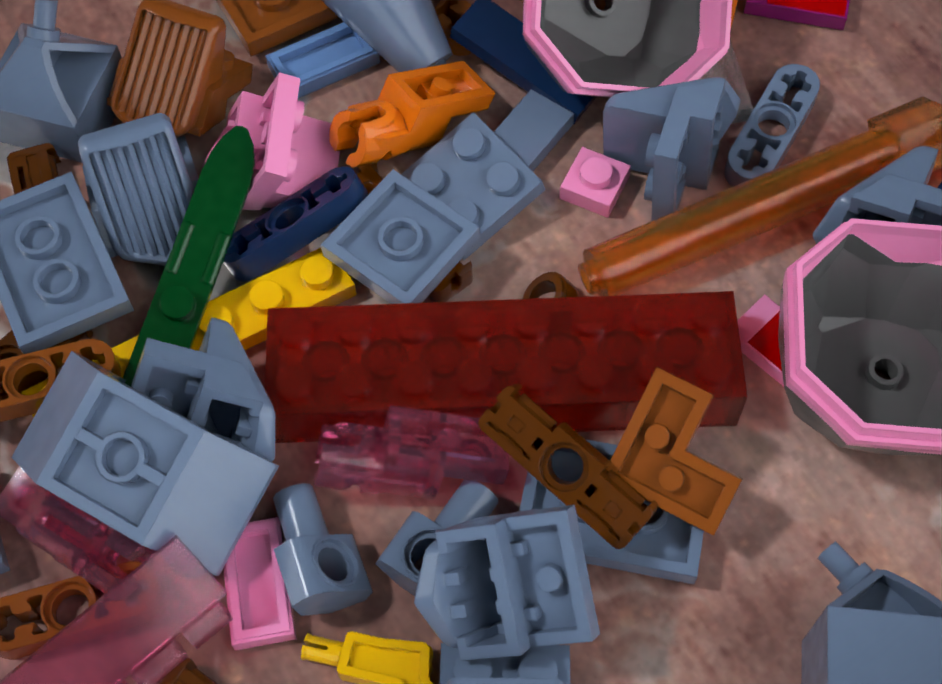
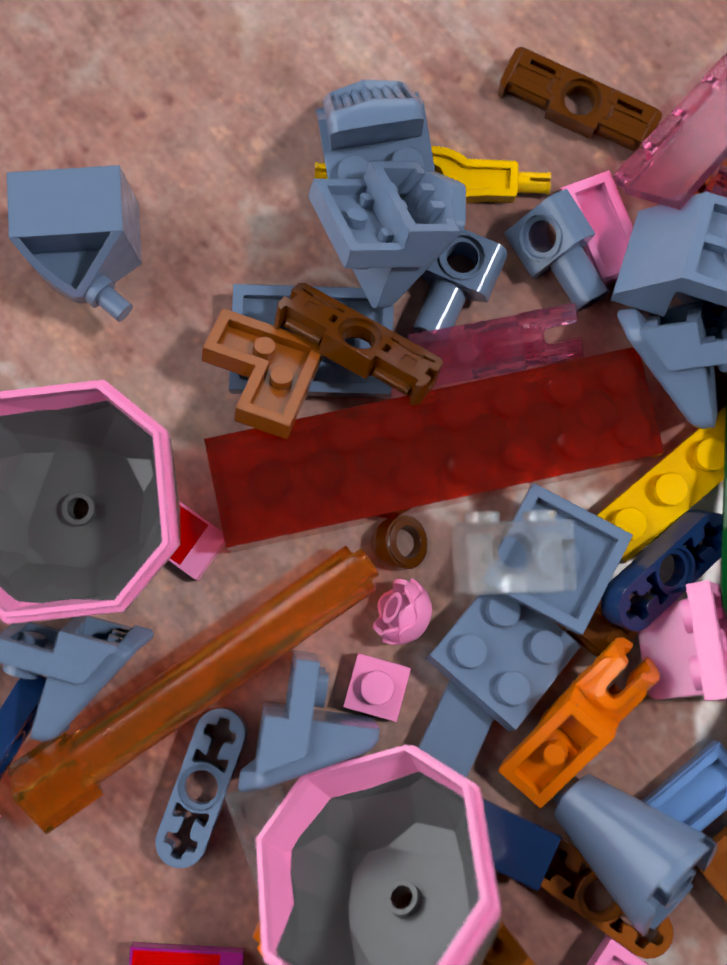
camera: 165 degrees right, 20 degrees up
none -> bright pink plate [373,578,432,645]
none -> clear brick [452,510,577,596]

